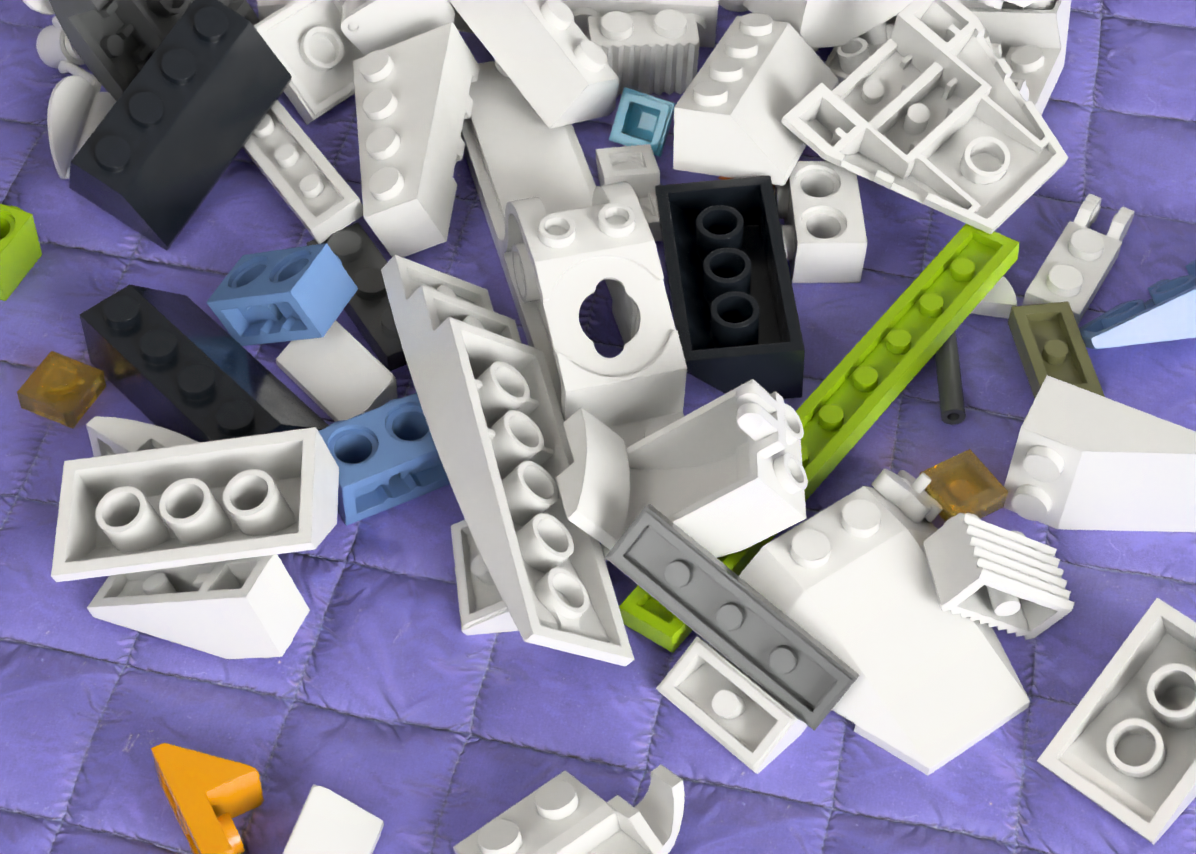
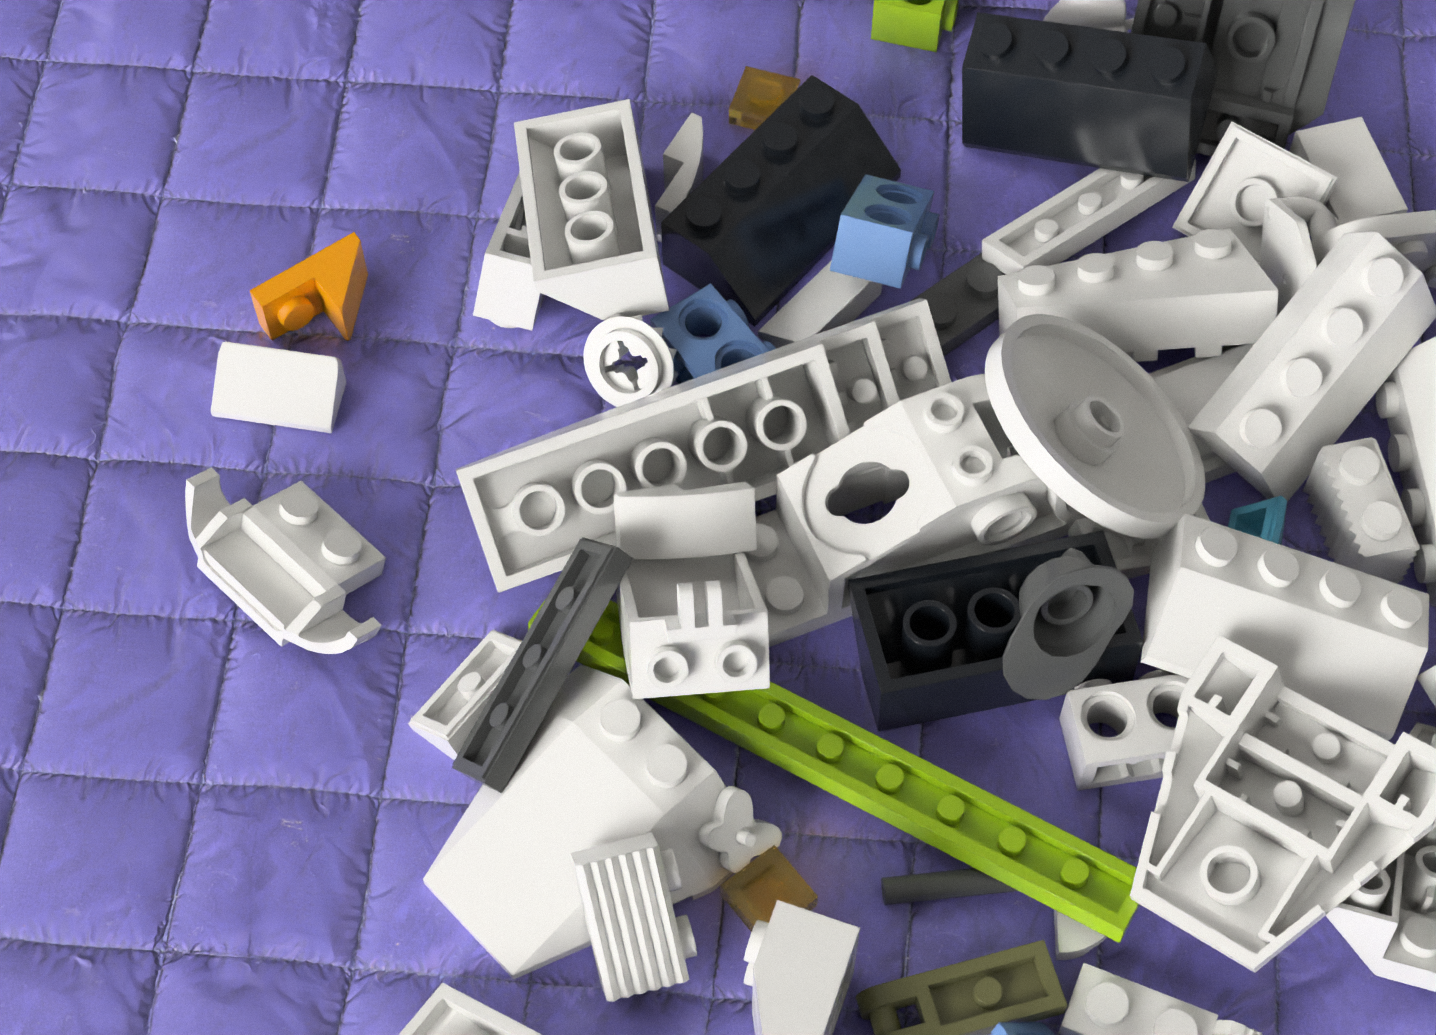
camera: 85 degrees right, 10 degrees up
none -> white gear [584,313,679,407]
none -> white dish [985,314,1205,539]
none -> dark grey piece [1003,548,1134,700]

